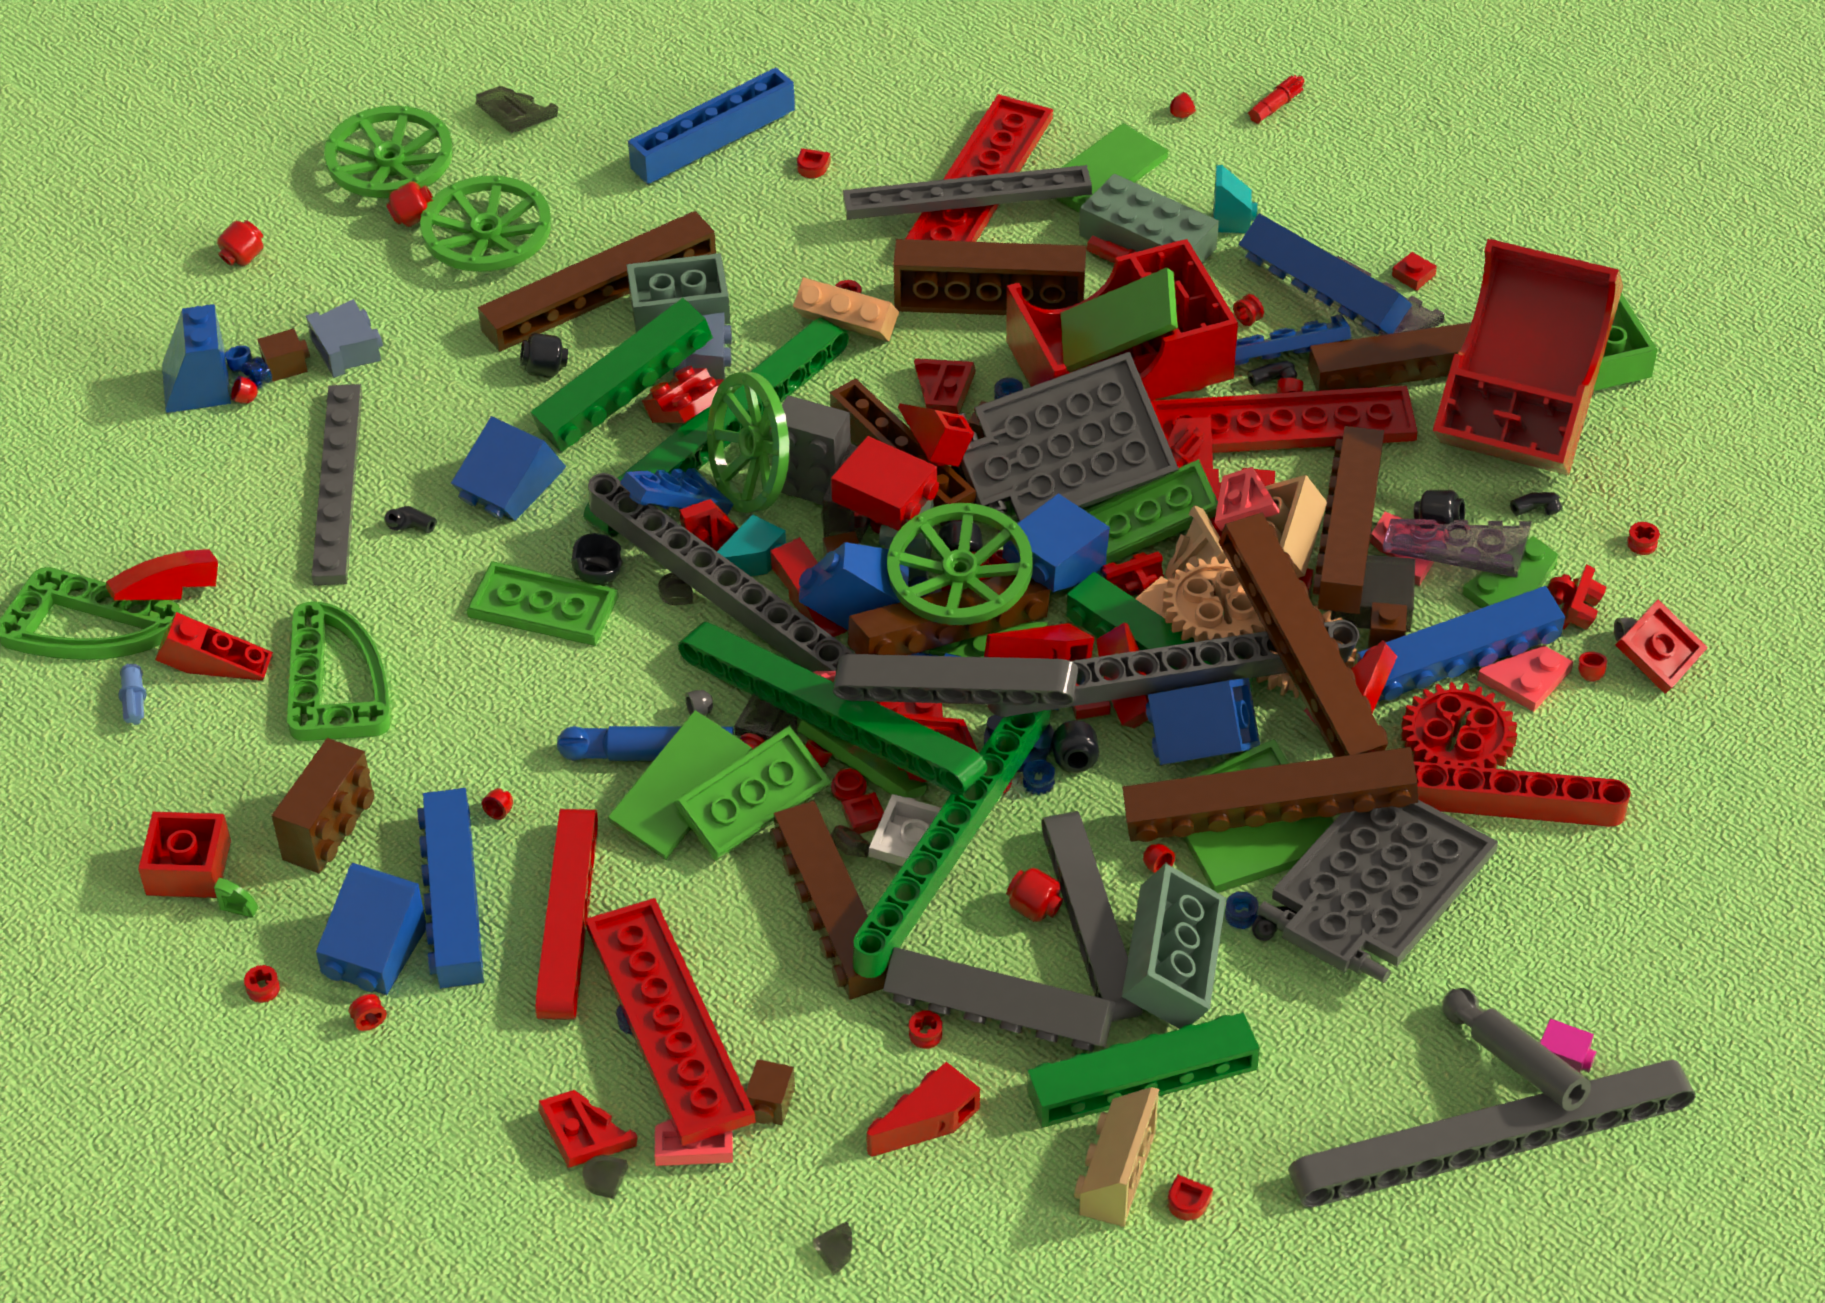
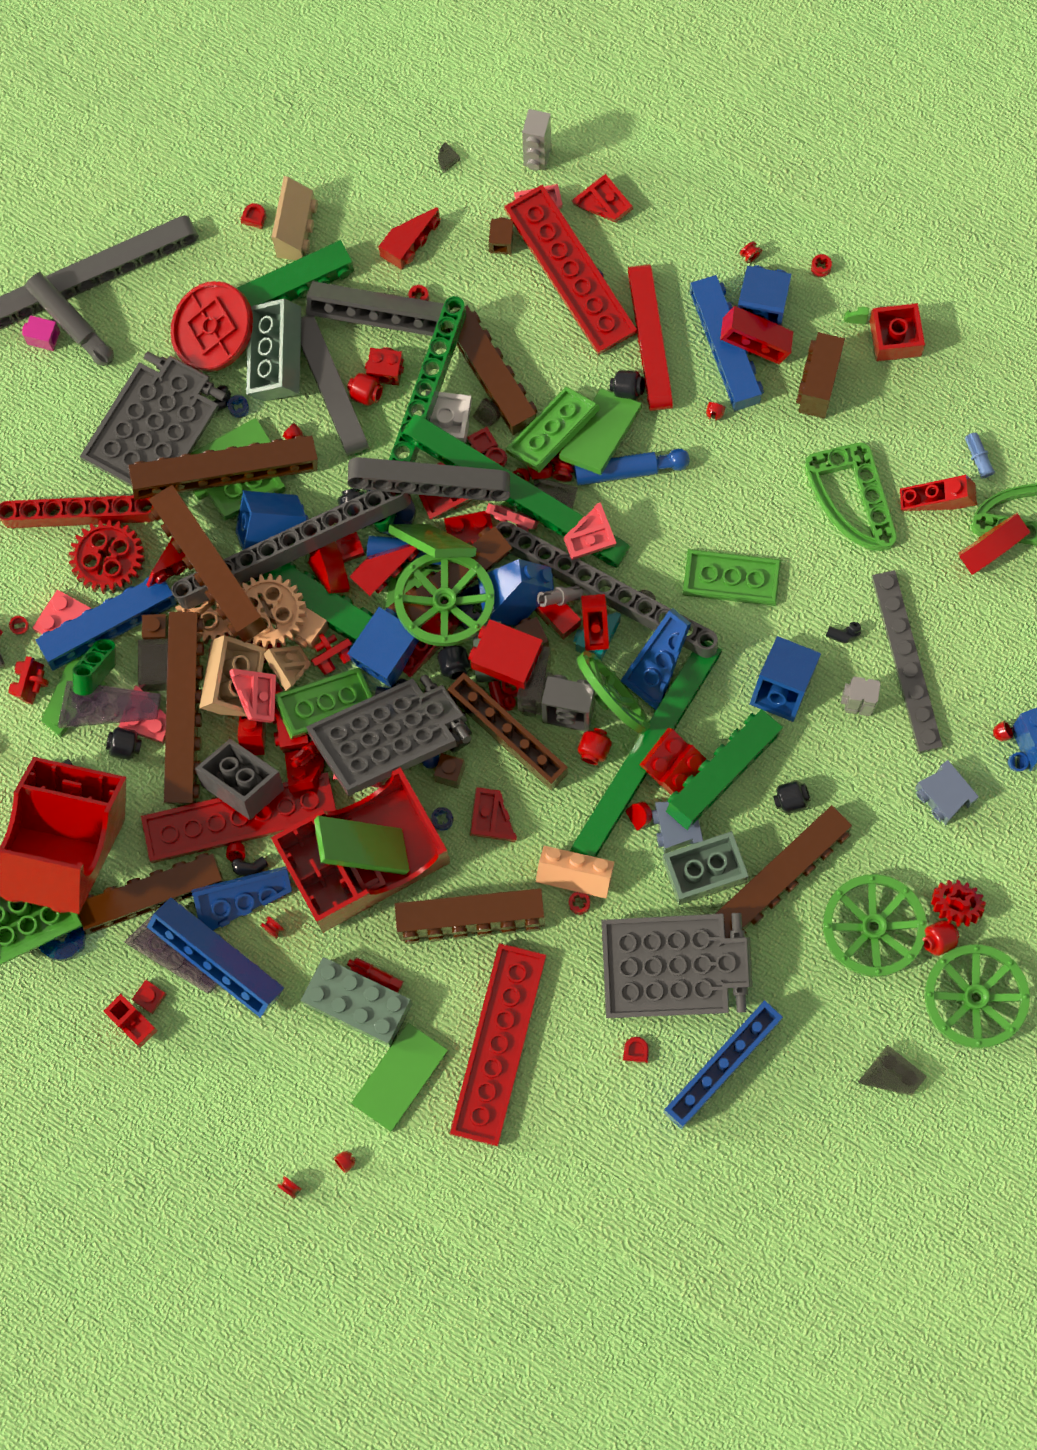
camera: 175 degrees right, 25 degrees up
clear blue bush [242,356,273,389] -> none
reddish brown brick [257,329,310,382] -> none
black hair [571,533,623,585] -> none
clear smoke tile [583,1155,628,1199] -> none
red wing [679,499,739,551] -> none
dark grey hinge [685,690,713,716] -> none
dark grey plate [843,165,1092,220] -> none
red slope [898,403,974,467] -> none
teal slope [1213,165,1258,233] -> none
red piece [1248,75,1305,124] -> none
none -> green beam [72,639,116,696]
none -> red brick [103,994,158,1048]
none -> plate [170,281,253,372]
none -> dark grey brick [195,739,284,820]
none -> red bush [277,1176,302,1199]
none -> red head [365,347,404,386]
none -> bright green tile [388,524,477,558]
none -> light grey brick [522,109,551,170]
none -> light grey pin [537,585,583,607]
none -> coral wing [564,502,616,560]
none -> red slope [581,594,609,651]
none -> dark grey plate [601,913,753,1018]
none -> black head [610,370,645,400]
none -> red tile [625,802,652,831]
none -> red brick [720,306,794,365]
none -> light grey brick [841,676,881,716]
none -> red gear [931,880,986,927]

